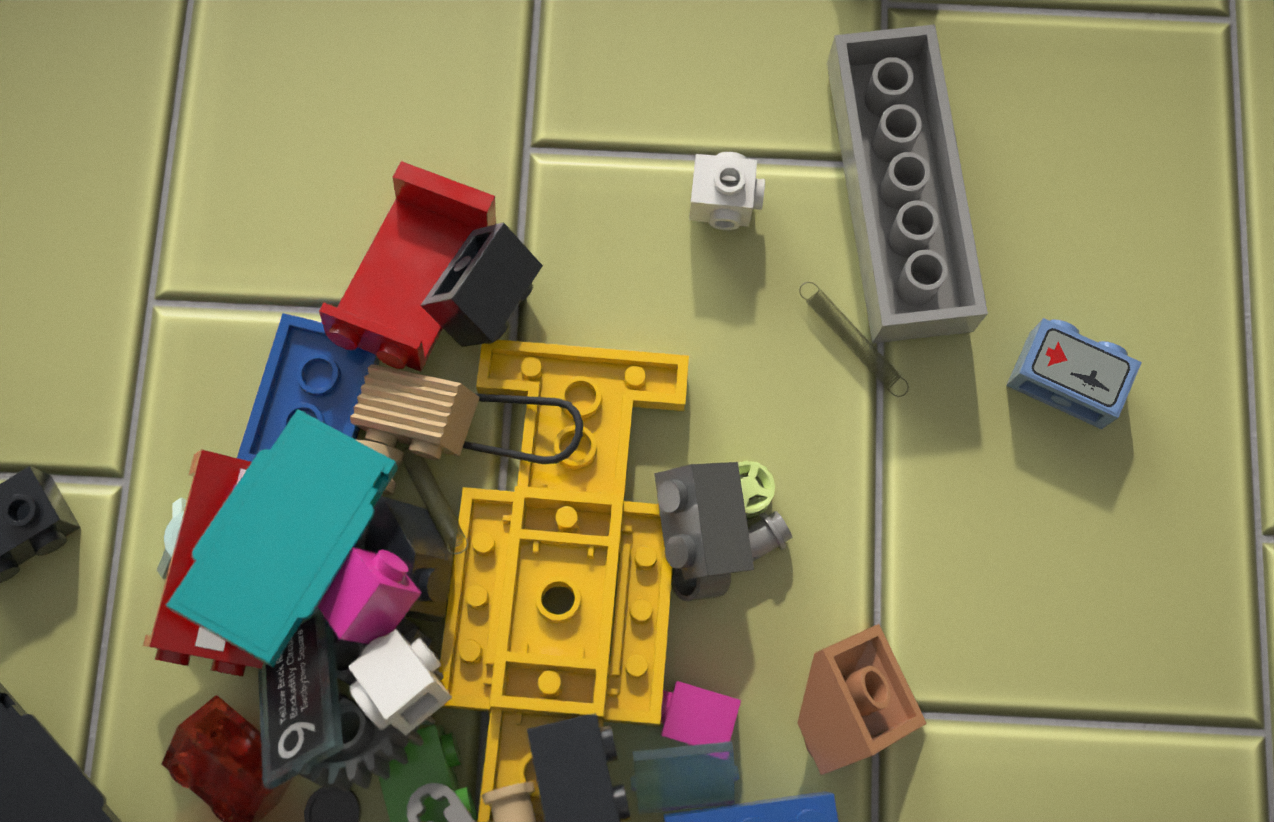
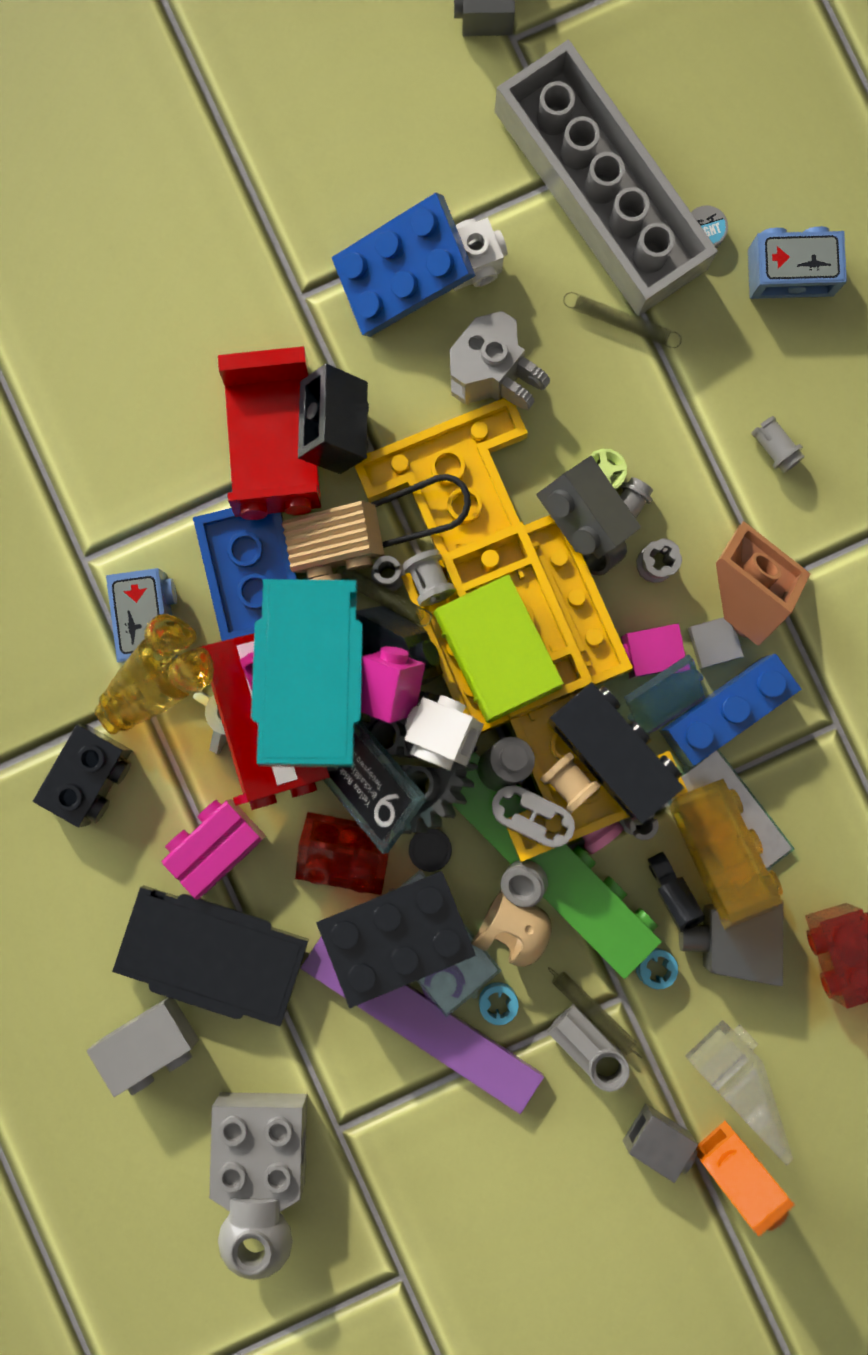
camera: 30 degrees left, 10 degrees up
none -> clear yellow piece [95,614,214,735]
none -> brick [106,568,183,665]
none -> dark pink brick [161,799,266,900]
none -> blue plate [331,192,476,337]
none -> light grey pin [371,556,405,592]
none -> light grey bush [402,549,456,607]
none -> lime piece [433,574,564,723]
none -> light grey hinge [450,311,550,410]
none -> flat silver brick [477,737,535,791]
none -> light grey bush [636,538,682,583]
none -> light grey tile [688,617,744,669]
none -> tile [691,205,728,248]
none -> light grey pin [751,416,805,473]

